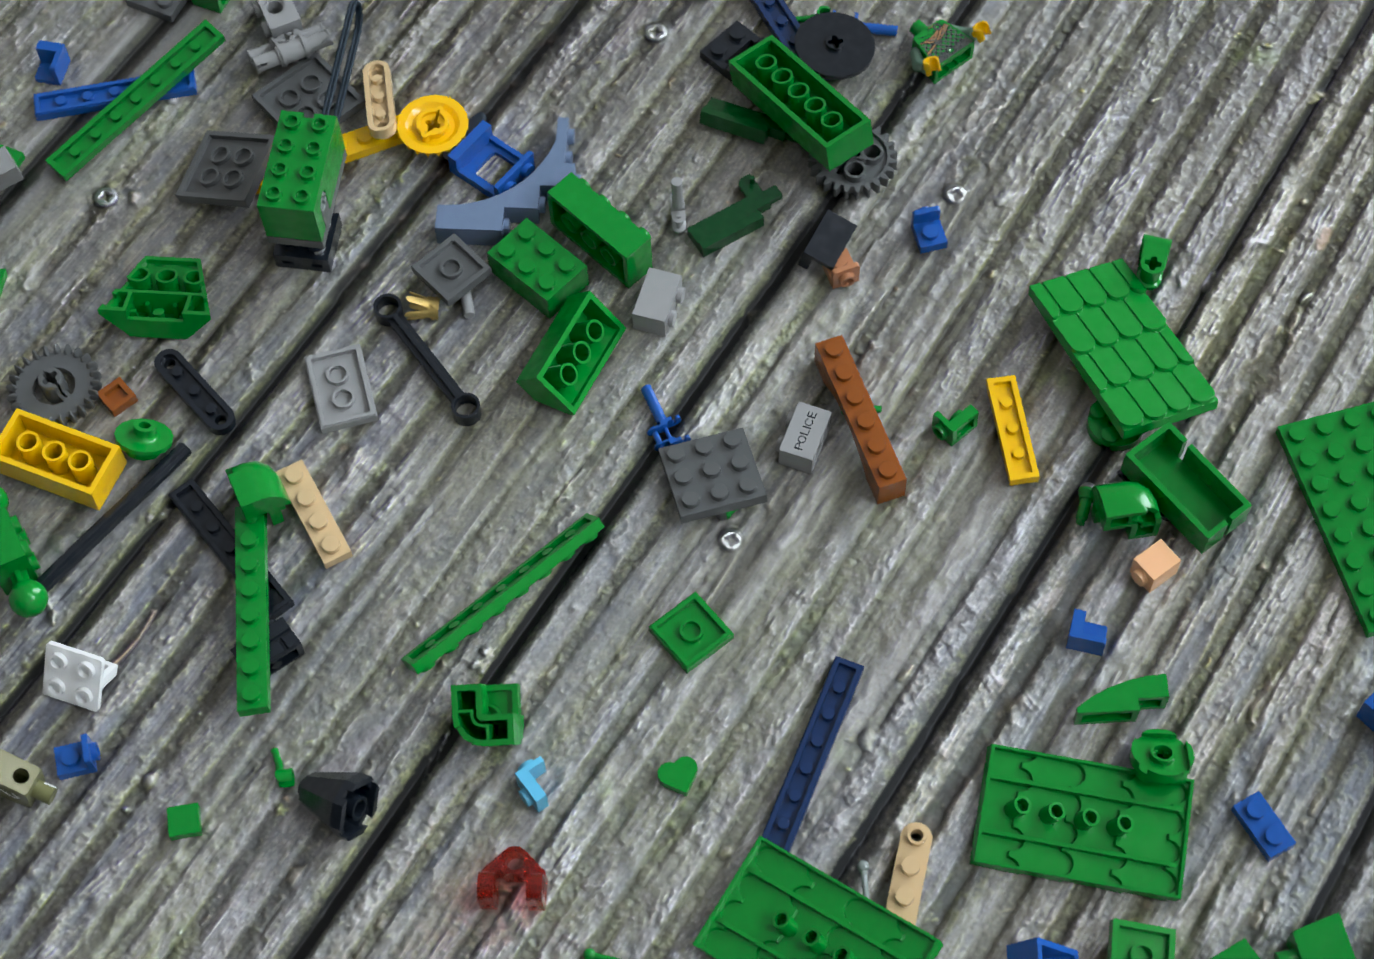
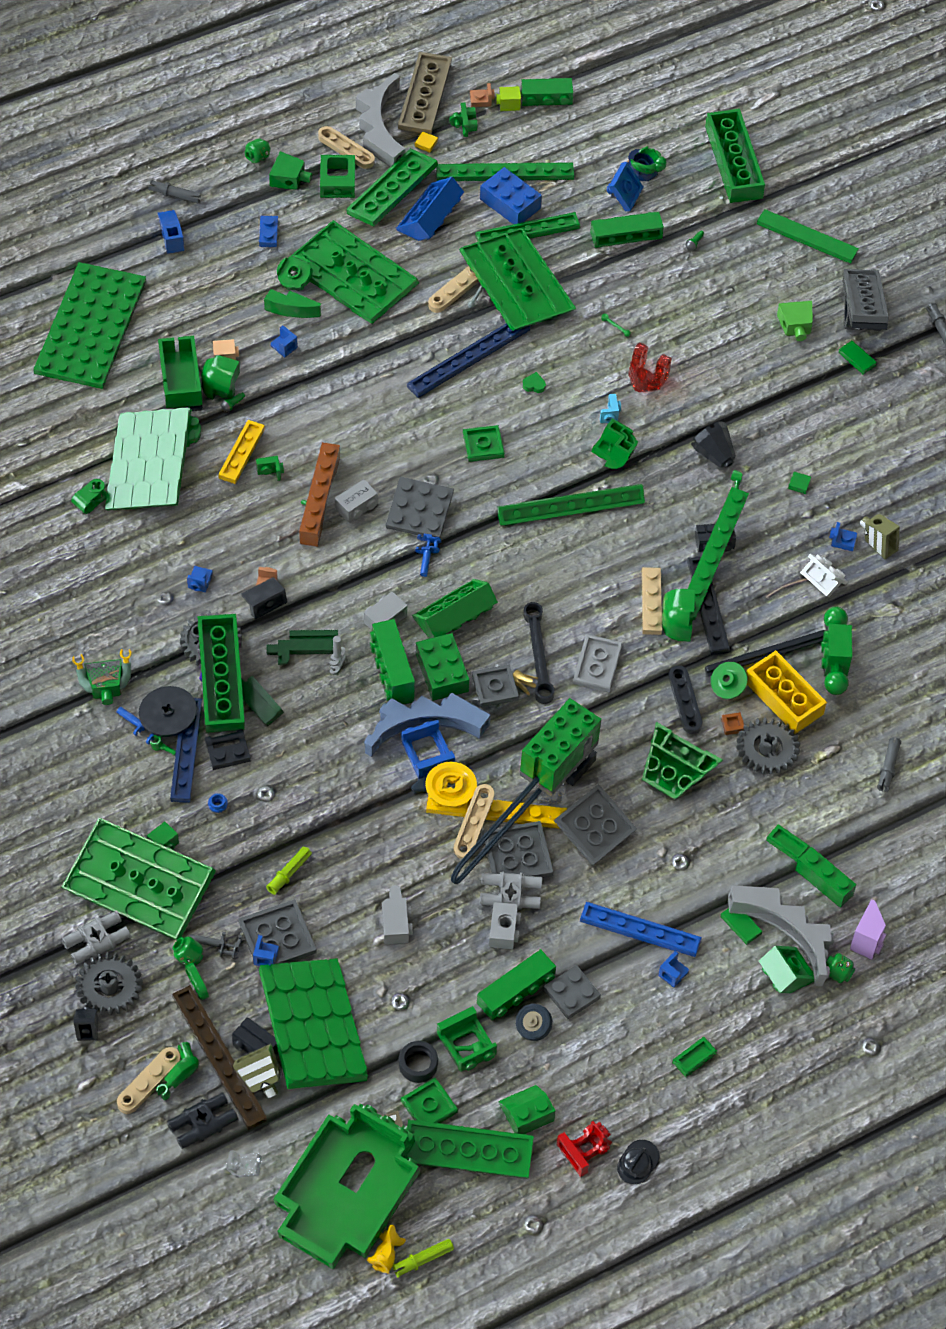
camera: 155 degrees left, 5 degrees down
green plate [45,19,226,182] -> none

